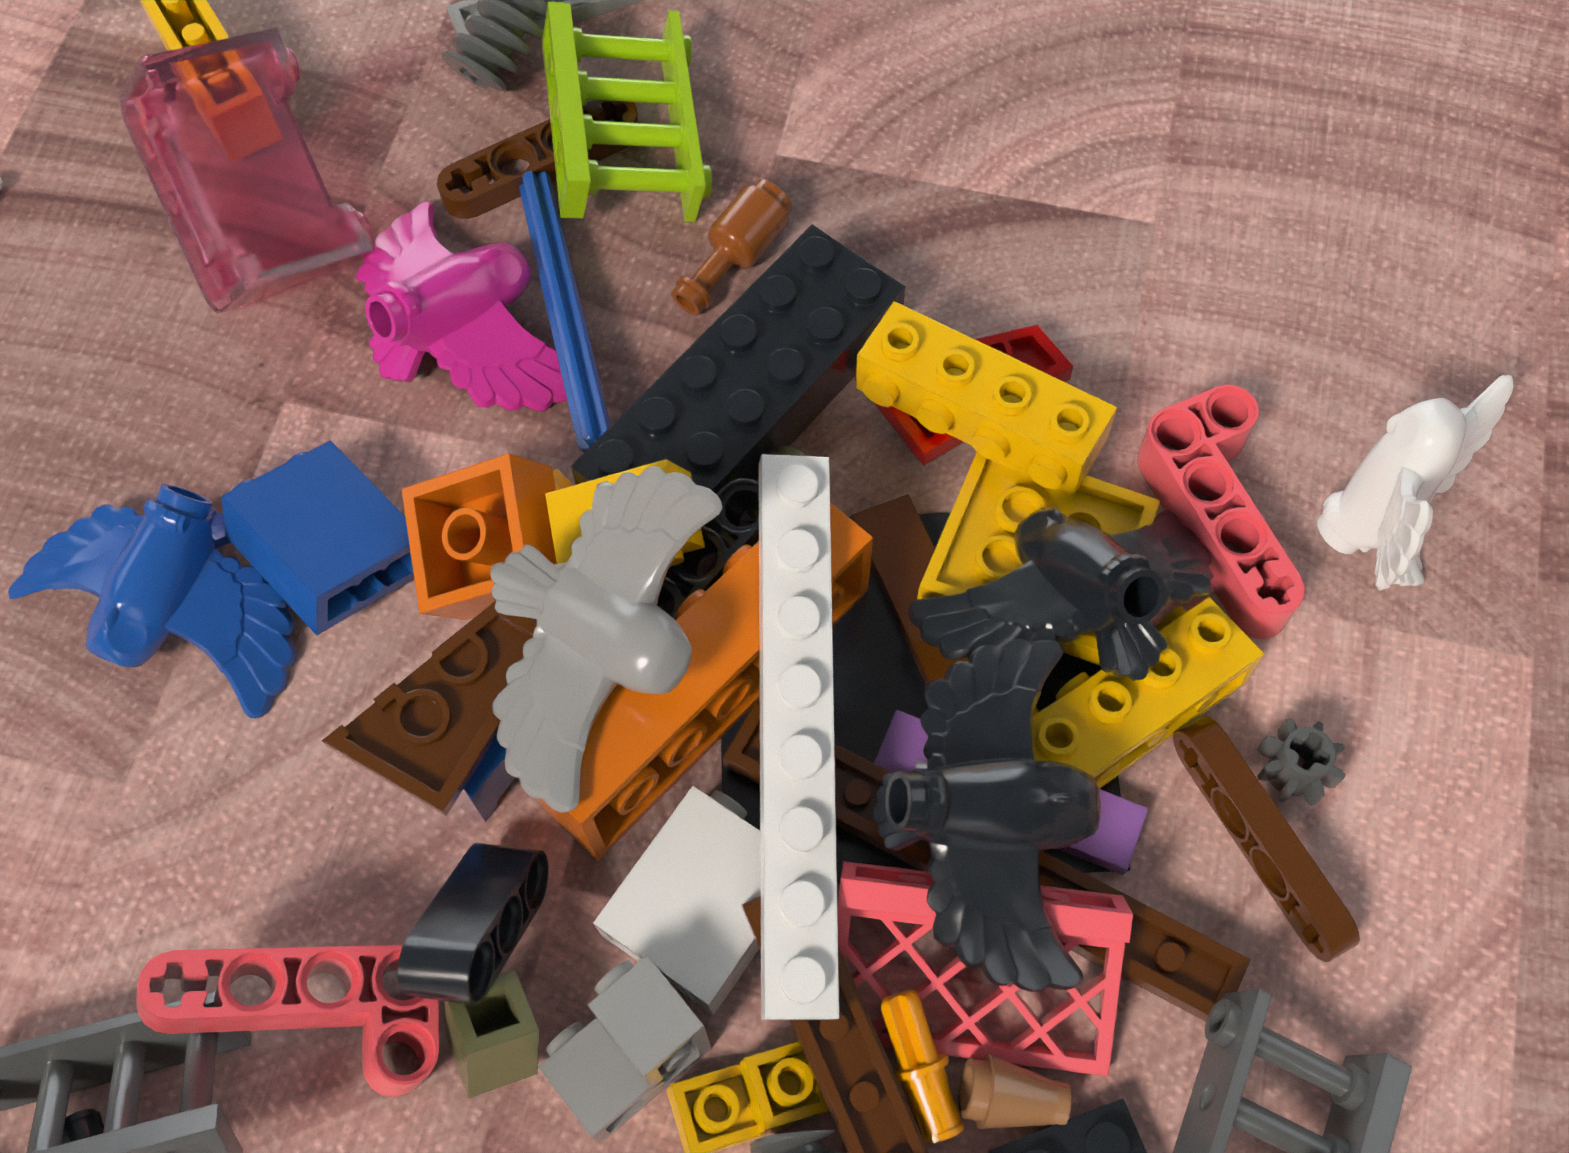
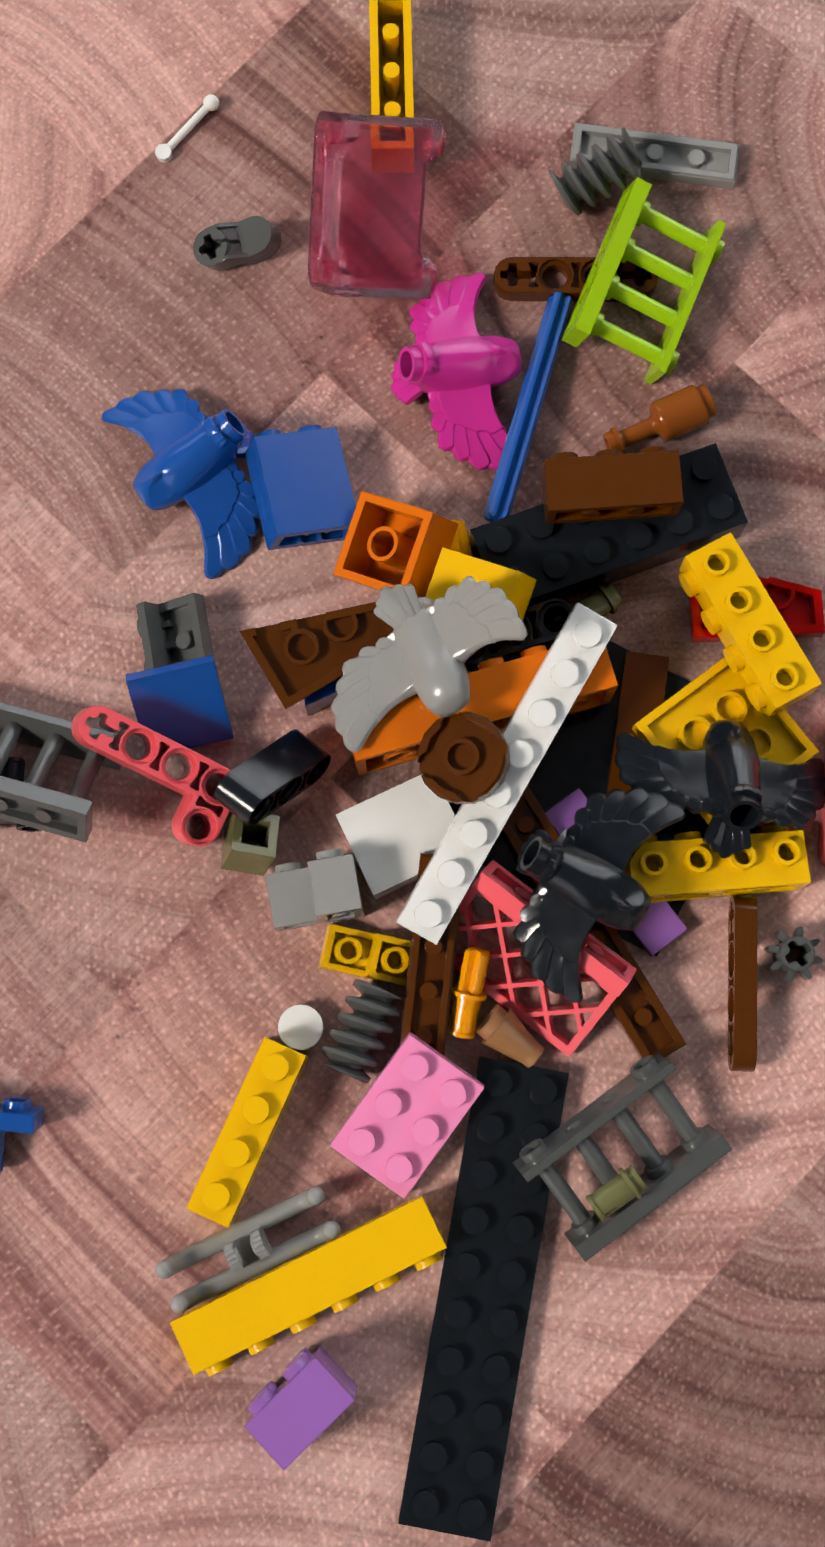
camera: 30 degrees right, 15 degrees up
none -> blue tile [126,655,234,748]
none -> dark grey bracket [136,593,215,670]
none -> dark grey piece [193,216,282,271]
none -> reddish brown tile [418,711,510,804]
none -> reddish brown brick [541,446,684,524]

